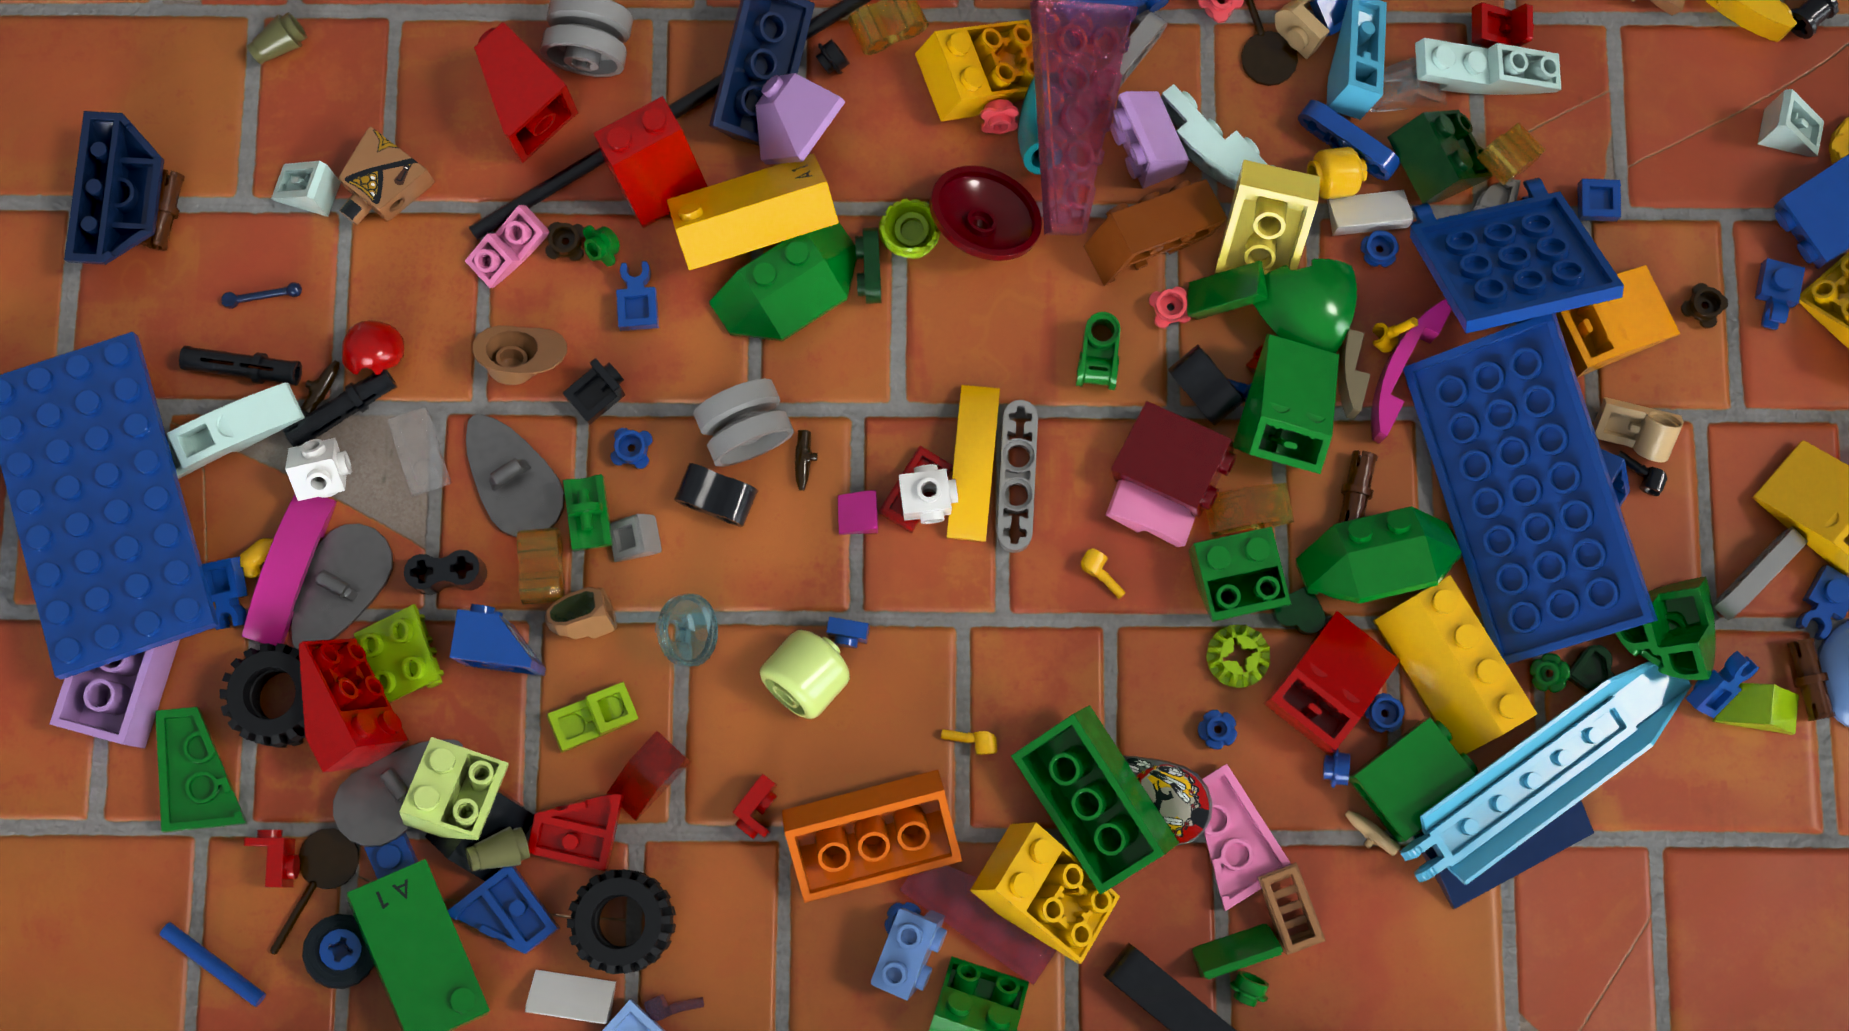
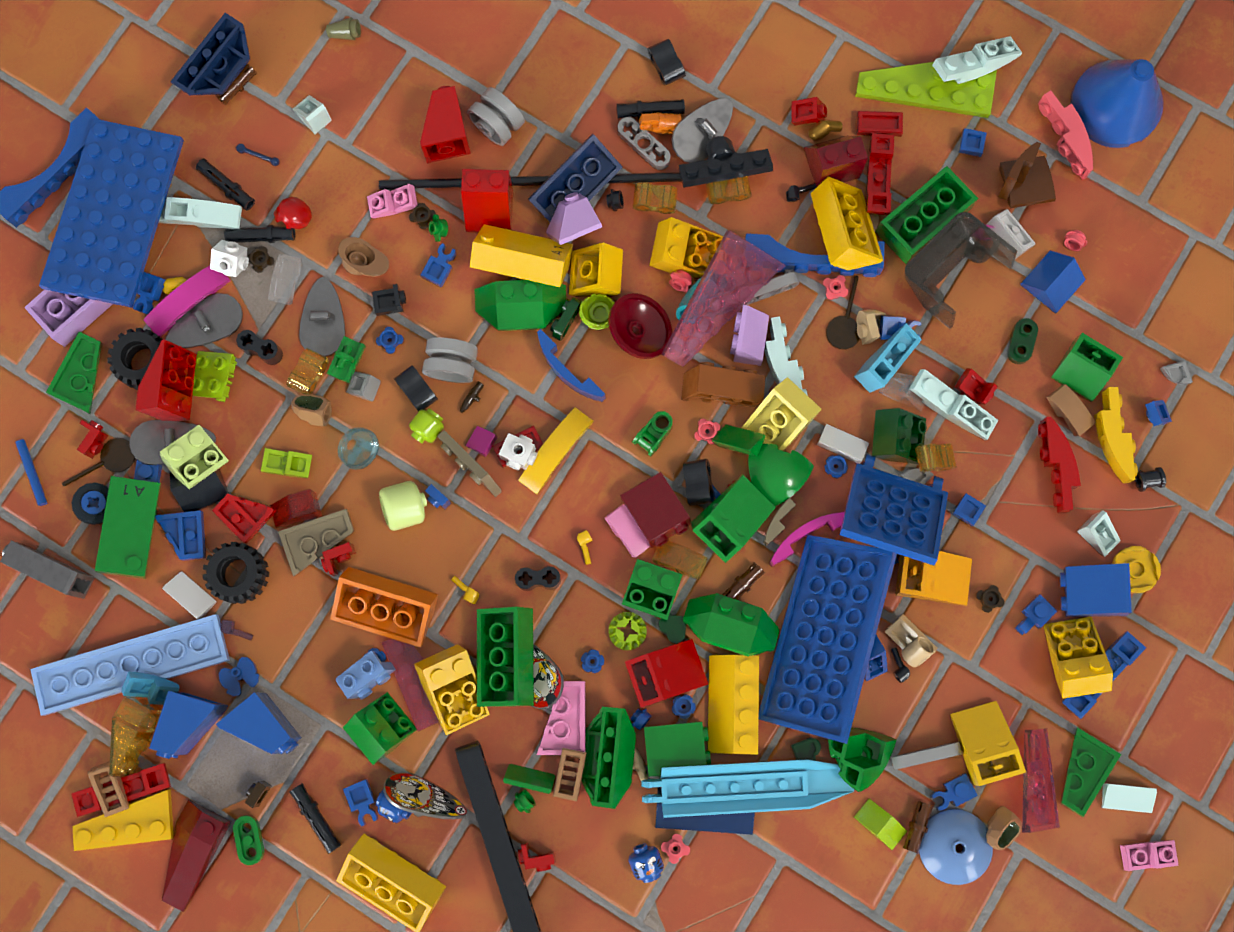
camera: 35 degrees right, 0 degrees up
dark brown helmet [301,360,340,414] -> none
medium nougat torso [339,126,435,226] -> none
blue slope [449,604,546,676] -> none
olive cone [465,826,530,872] -> none
light grey beam [997,400,1038,553] -> none
blue beam [1298,100,1401,181] -> none
yellow head [1307,147,1367,199] -> none
yellow hand [1372,317,1418,353] -> none
green plate [1530,653,1570,693] -> none
blue plate [1685,651,1759,718] -> none
none -> dark brown plate [247,246,275,273]
none -> dark tan wing [278,509,355,576]
none -> lime head [409,408,444,444]
none -> dark tan wing [437,430,502,497]
none -> black axle [515,566,561,591]
none -> blue slope [537,329,606,402]
none -> yellow slope [569,242,623,297]
none -> green wedge [581,706,636,809]
none -> blue head [628,843,664,883]
none -> coral plate [661,834,690,864]
none -> red slope [1038,417,1081,513]

